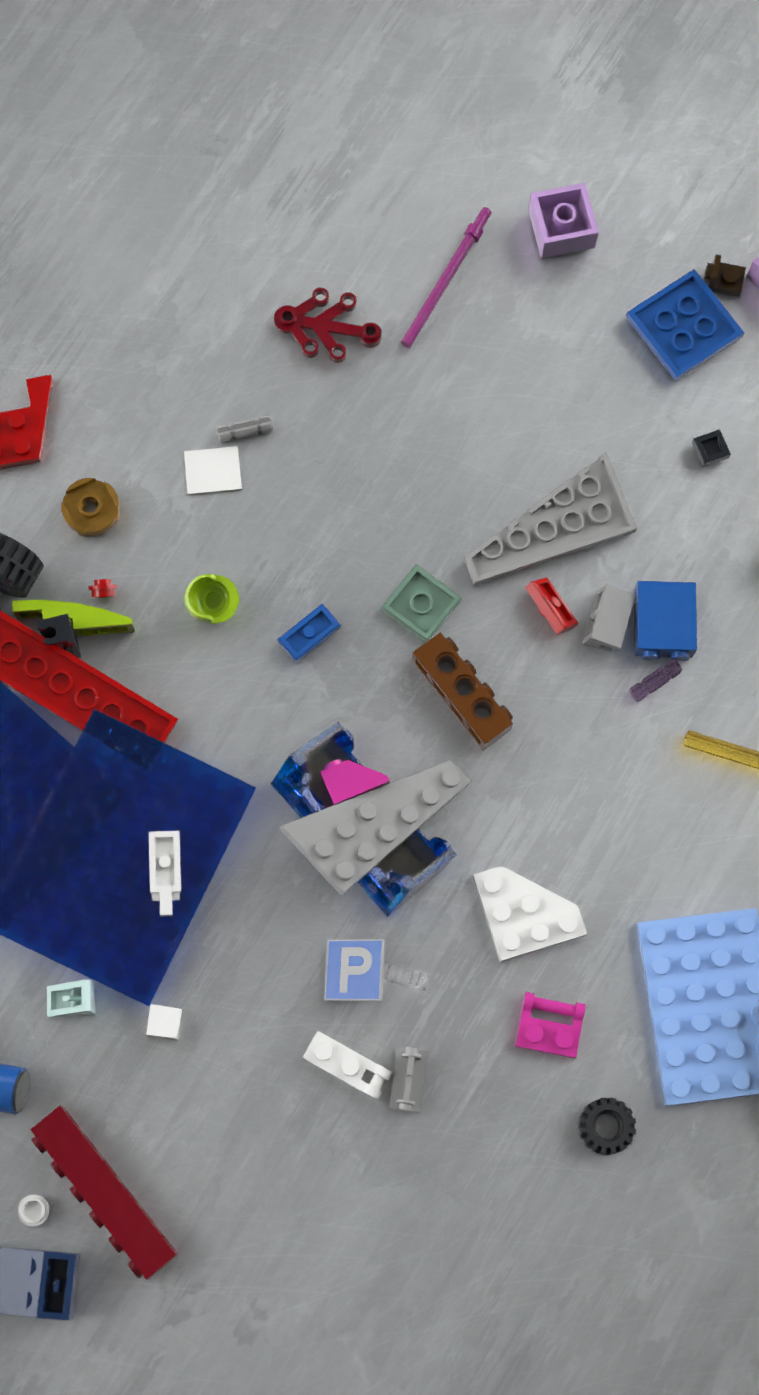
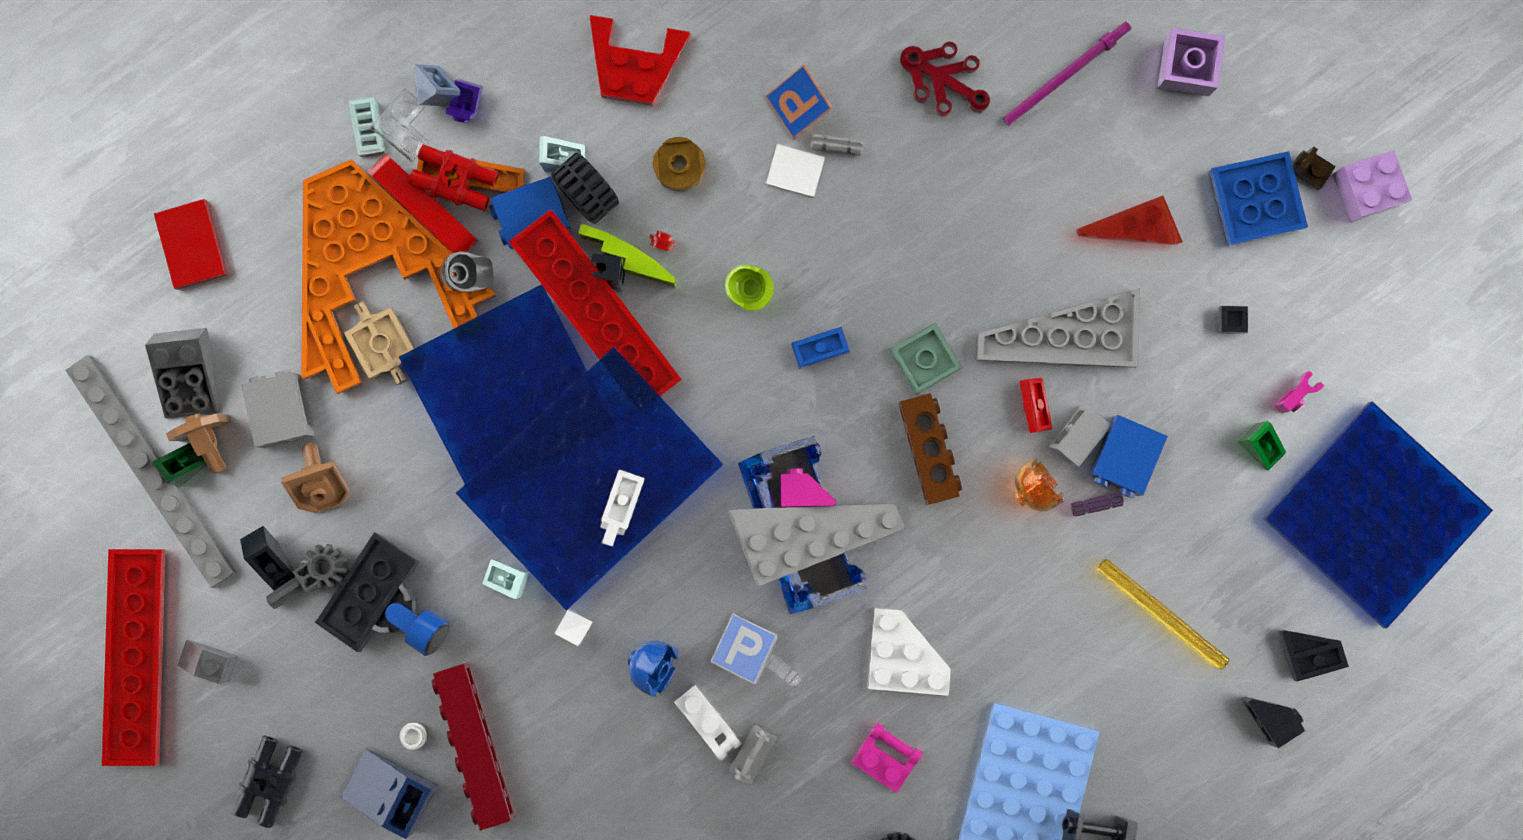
camera: 30 degrees right, 10 degrees up
none -> blue cylinder [628,641,678,697]
none -> blue piece [765,65,833,139]
none -> clear orange cylinder [1014,457,1065,512]
none -> clear red wing [1076,195,1183,245]

